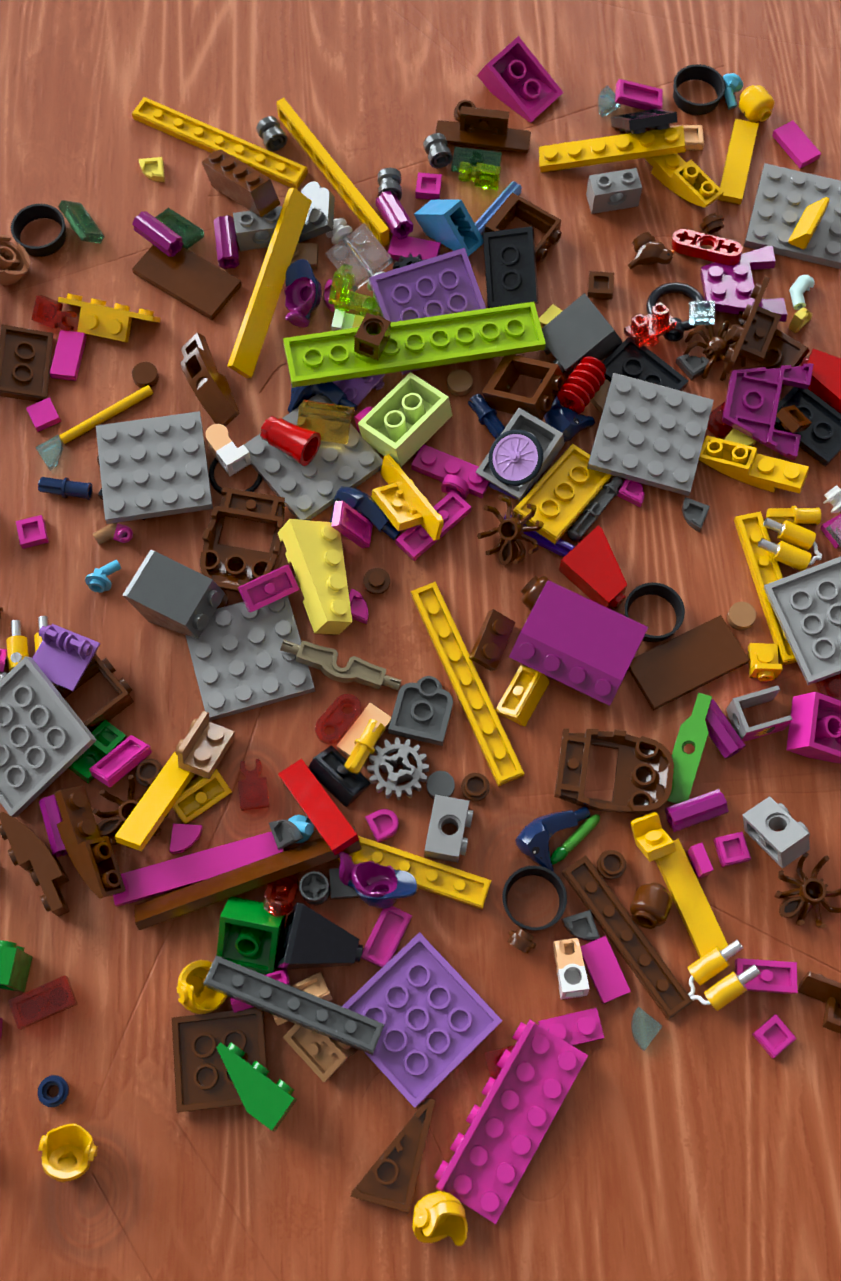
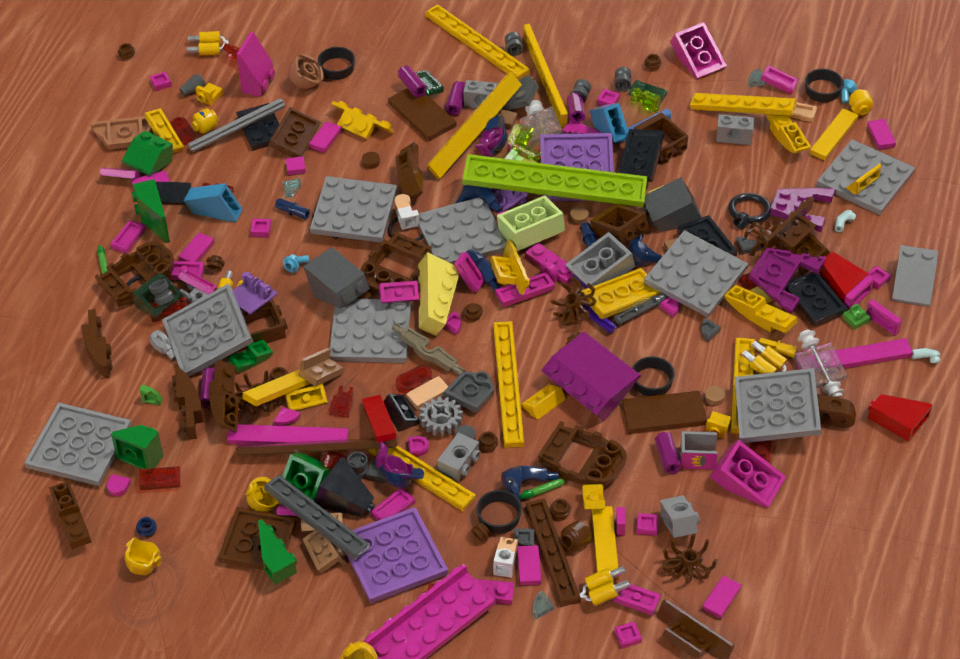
camera: 20 degrees right, 20 degrees down
clear red plate [31,295,77,331] -> none
clear green plate [58,200,104,243] -> none
yellow bar [59,385,153,445] -> none
dark pink tile [89,735,152,787] -> none
arm [93,523,133,545] -> none
light yellow tile [138,157,165,182] -> none
reddish brown brick [202,149,280,217] -> none
red plant [260,416,321,466] -> none
dark grey tile [269,820,303,850] -> none
medium azure plate [288,814,314,843] -> none
clear yellow panel [297,400,355,444] -> none
yellow axle [345,719,385,774] -> none
reddish brown wing [350,1098,435,1212] -> none
brick [354,313,391,360] -> none
reddish brown bracket [435,106,531,153] -> none
reddish brown plate [469,609,515,671] -> none
lavender wheel [488,430,543,486] -> none
red piece [557,356,606,413] -> none
red slope [559,525,627,609] -> none
reddish brown plate [587,271,614,299] -> none
black plate [611,108,678,134] -> none
clear red hips [624,303,677,348] -> none
reddish brown animal [628,232,675,270] -> none
magenta axle [665,789,729,832] -> none
bright green piece [667,693,712,804] -> none
red beam [672,229,742,266] -> none
clear light blue tile [689,301,715,325] -> none
reddish brown plate [700,213,724,235] -> none
reddish brown plate [776,405,812,434] -> none
light yellow tile [789,307,812,333] -> none

